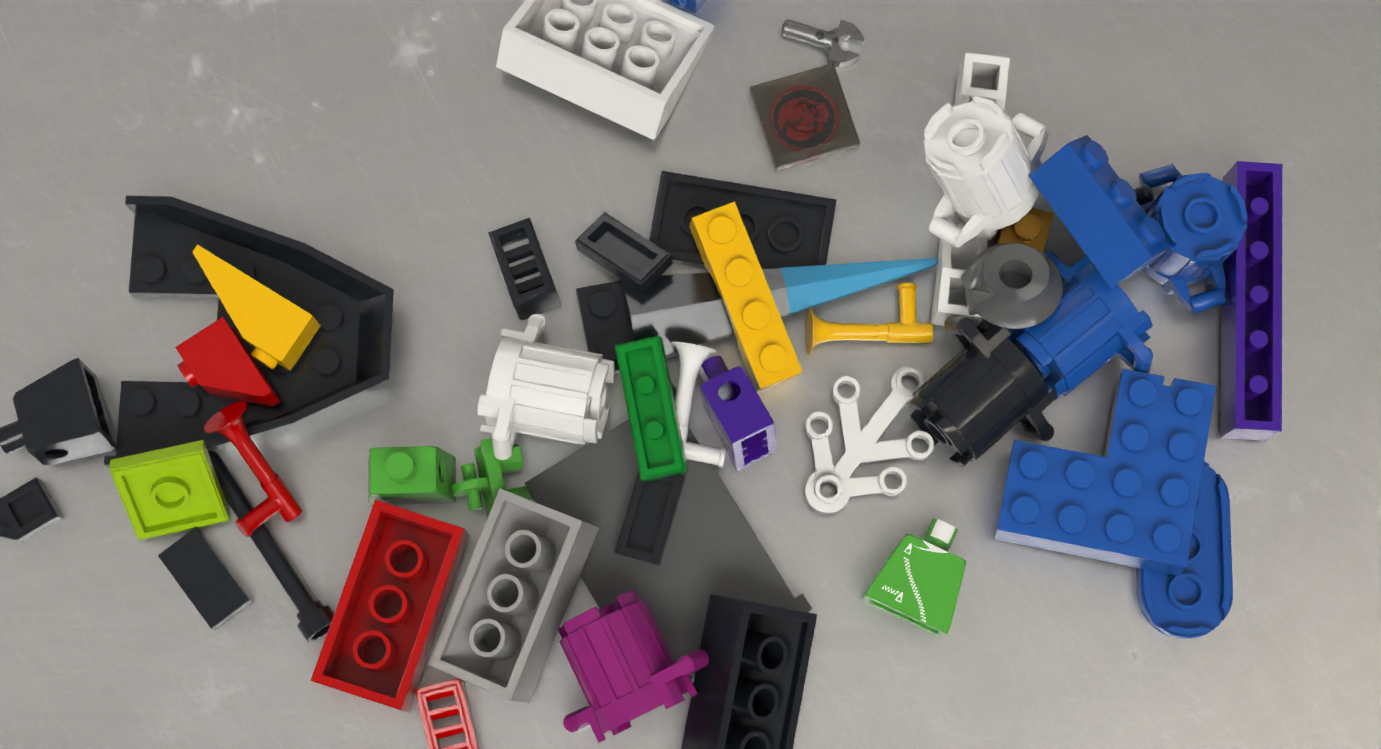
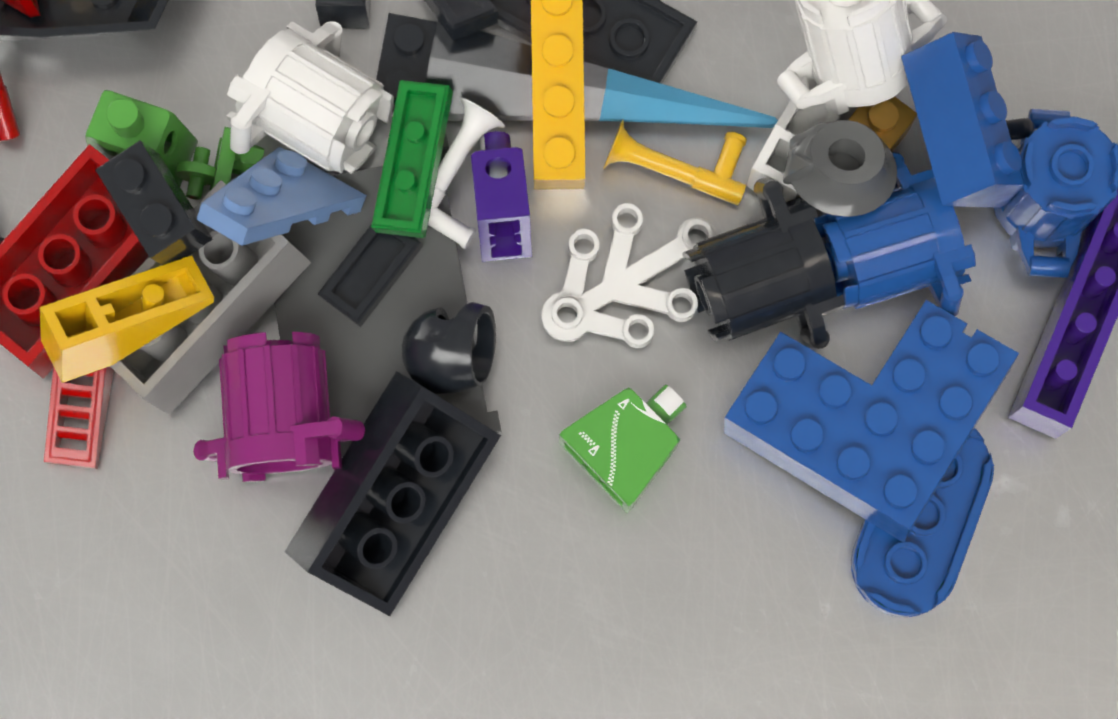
camera: 20 degrees right, 0 degrees up
none -> yellow slope [40,255,214,383]
none -> black brick [95,140,213,265]
none -> medium blue wing [196,147,367,246]
none -> black helmet [402,302,496,394]

